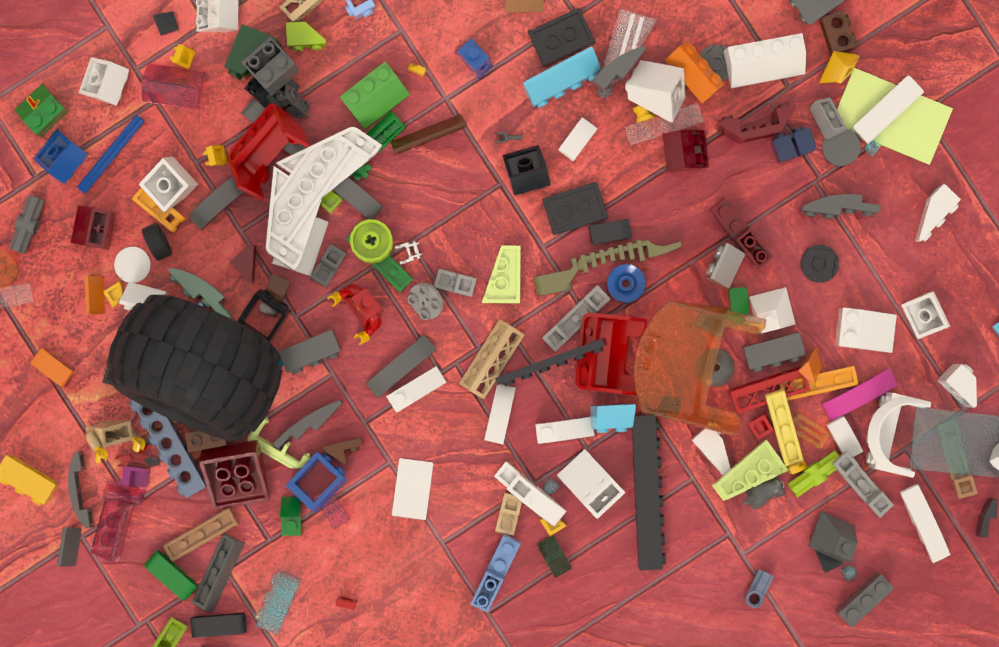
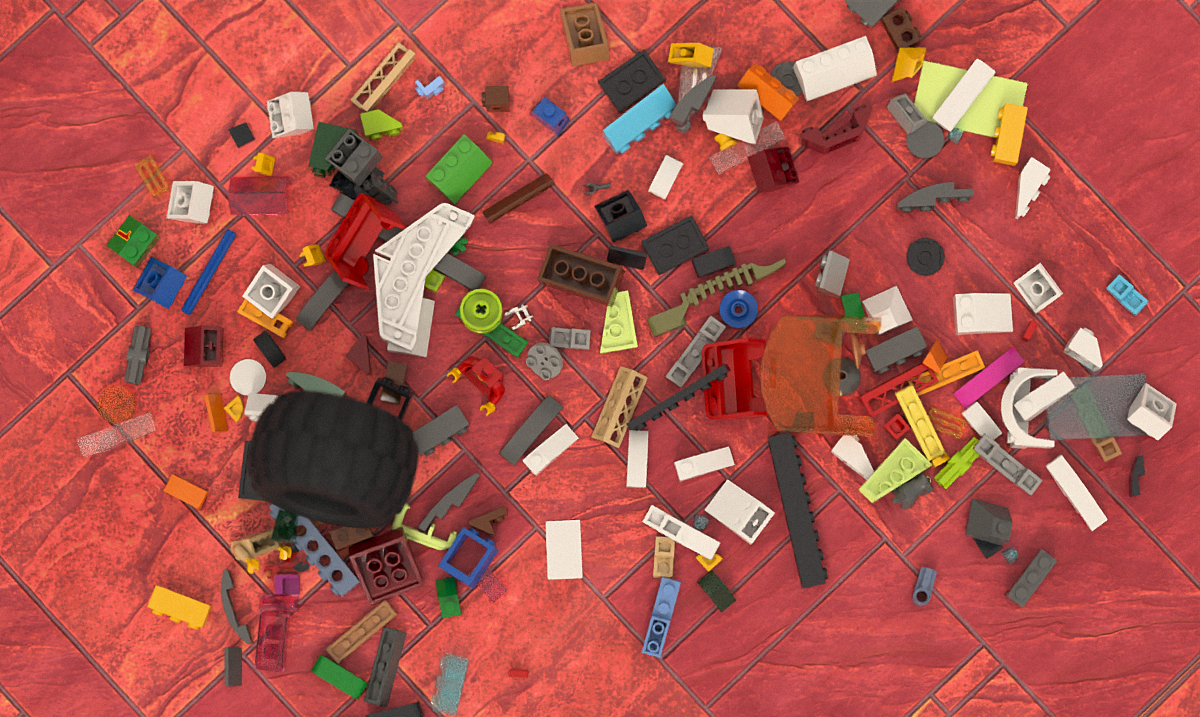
camera: 10 degrees left, 5 degrees down
dark grey slope [310,244,347,288] -> none
green slope [366,111,406,153] -> none
medium azure slope [590,404,636,433] -> none
dark red slope [709,197,773,269] -> none
dark blue piece [770,126,817,164] -> none
none -> clear yellow tile [134,155,170,198]
none -> clear green slope [271,510,298,543]
none -> reddish brown brick [482,86,510,112]
none -> reddish brown brick [537,244,625,307]
none -> black slope [607,245,647,270]
none -> yellow slope [668,43,714,68]
none -> nougat dish [850,331,866,369]
none -> yellow brick [990,103,1028,166]
none -> white slope [1014,372,1076,422]
none -> red tile [1021,320,1038,342]

